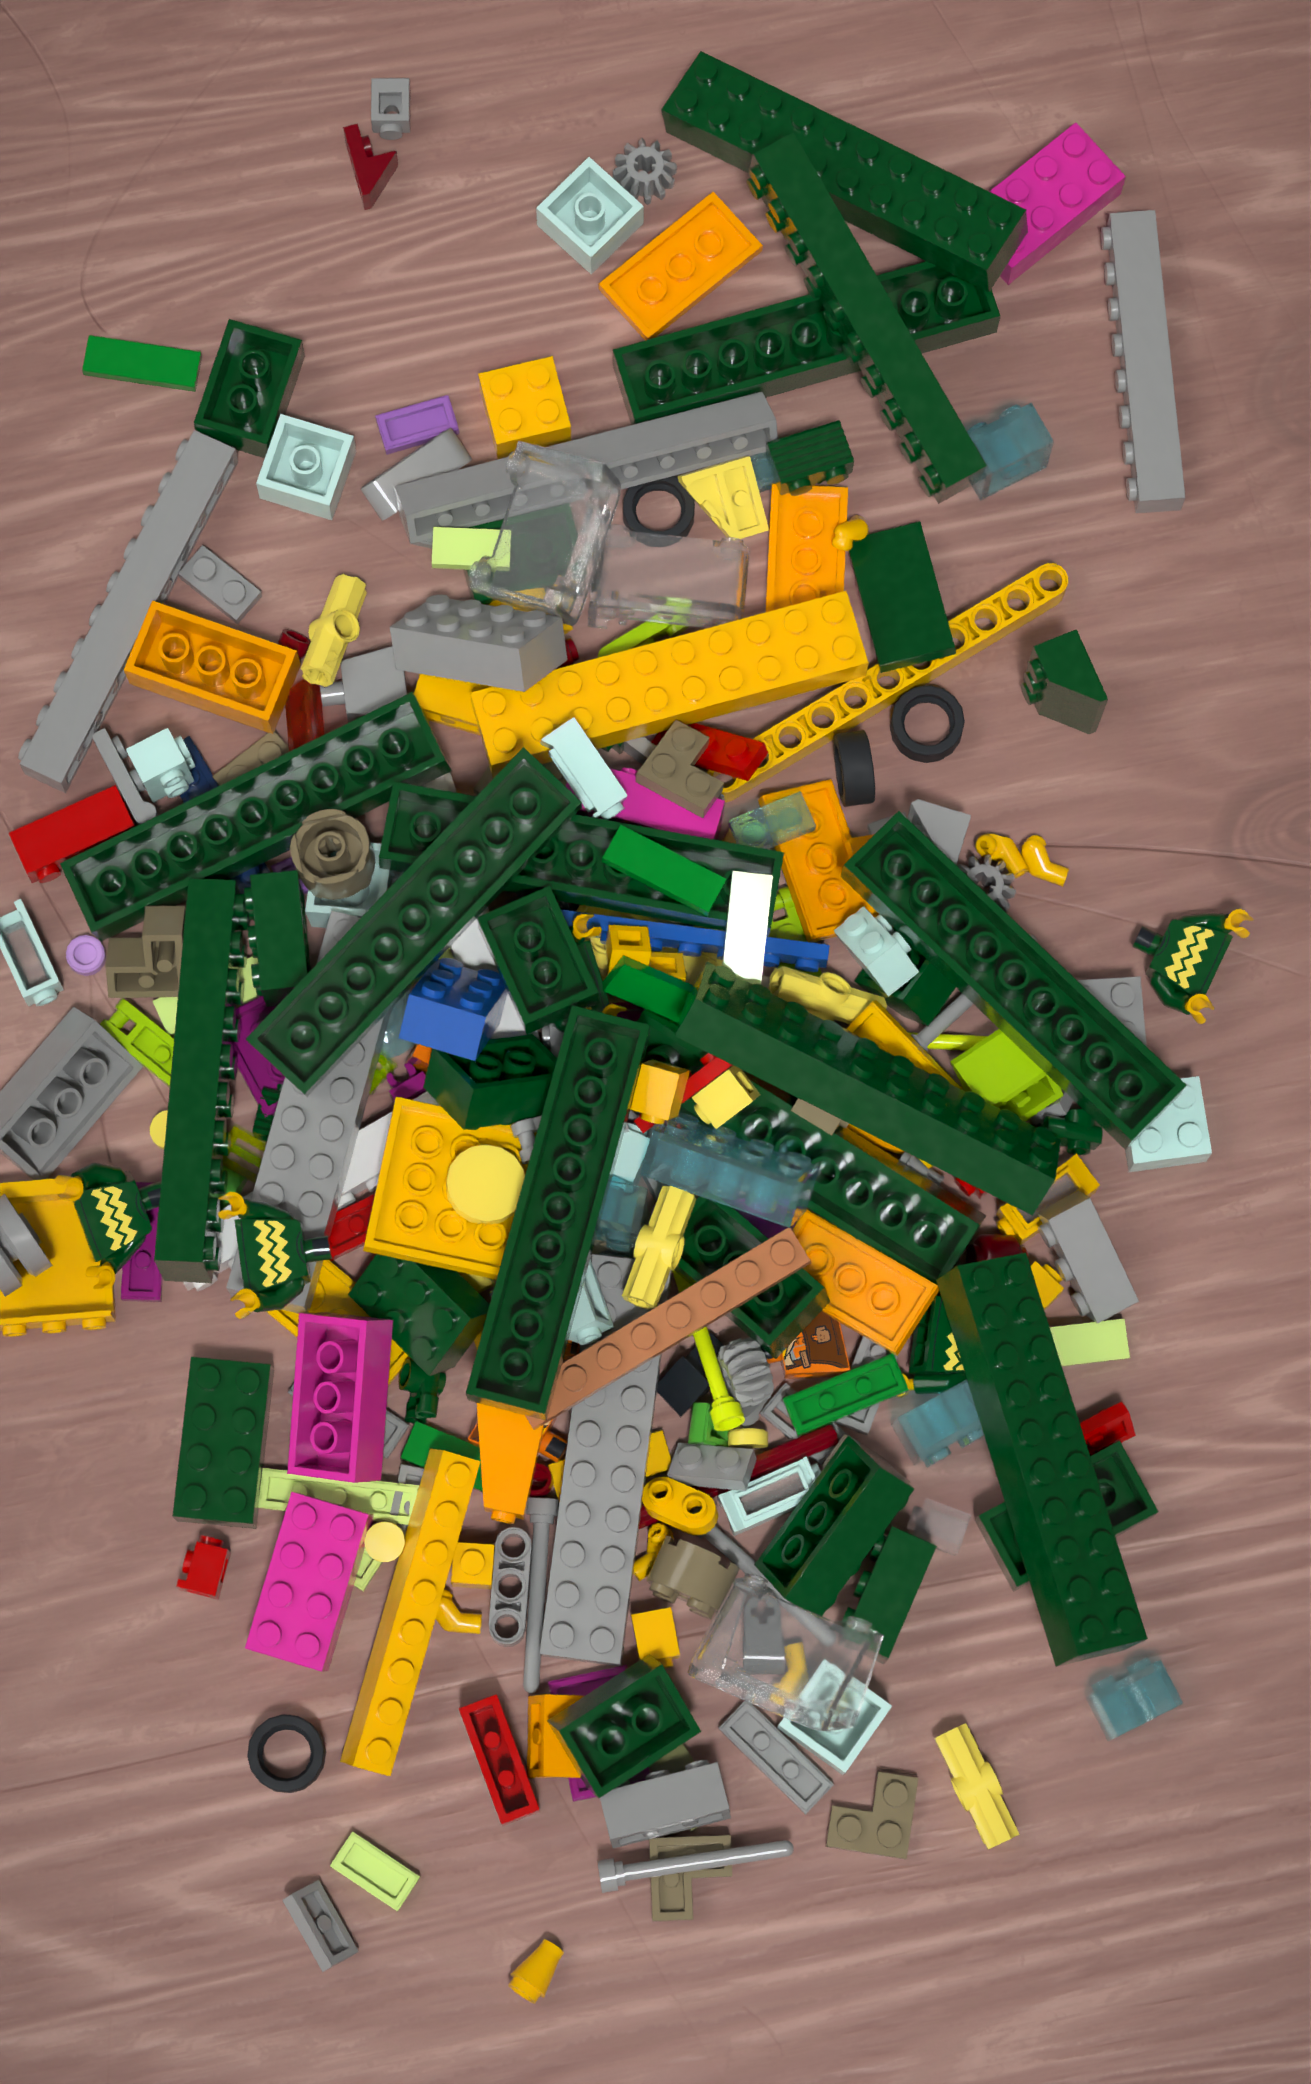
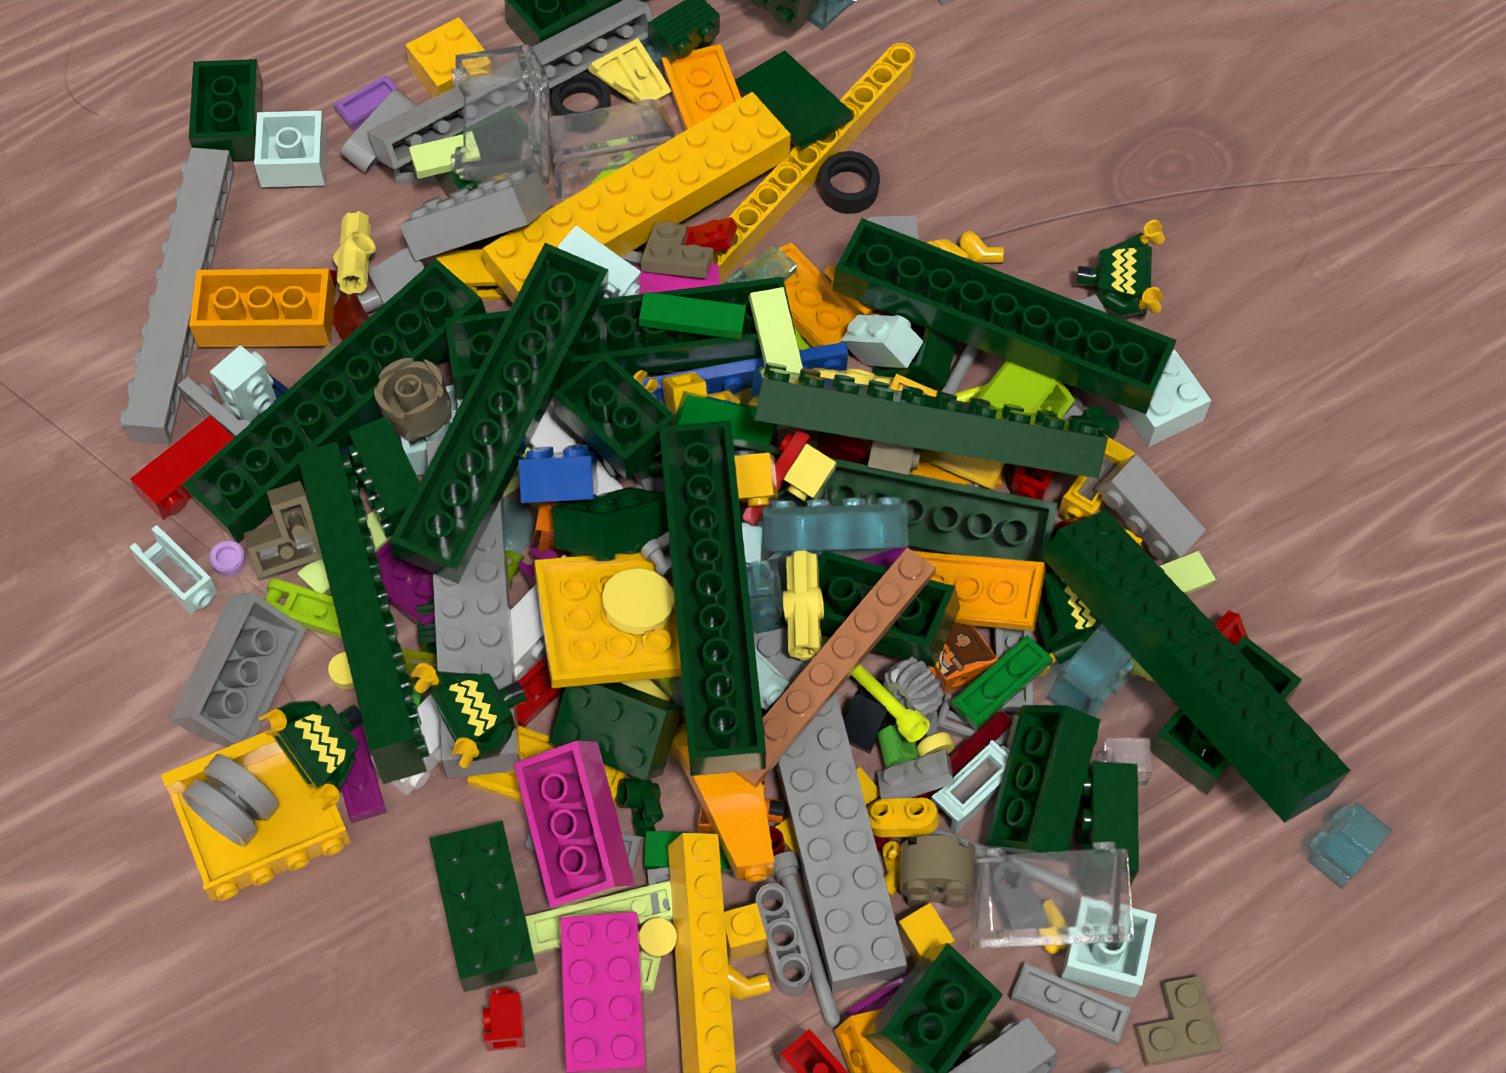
camera: 20 degrees left, 15 degrees down
green tile [82,335,202,392] -> none
light grey plate [178,545,262,625] -> none
yellow arm [832,515,869,551] -> none
black tyre [833,730,875,807] -> none
light yellow piece [934,1723,1020,1850] -> none
dark green slope [1021,629,1108,734] -> none

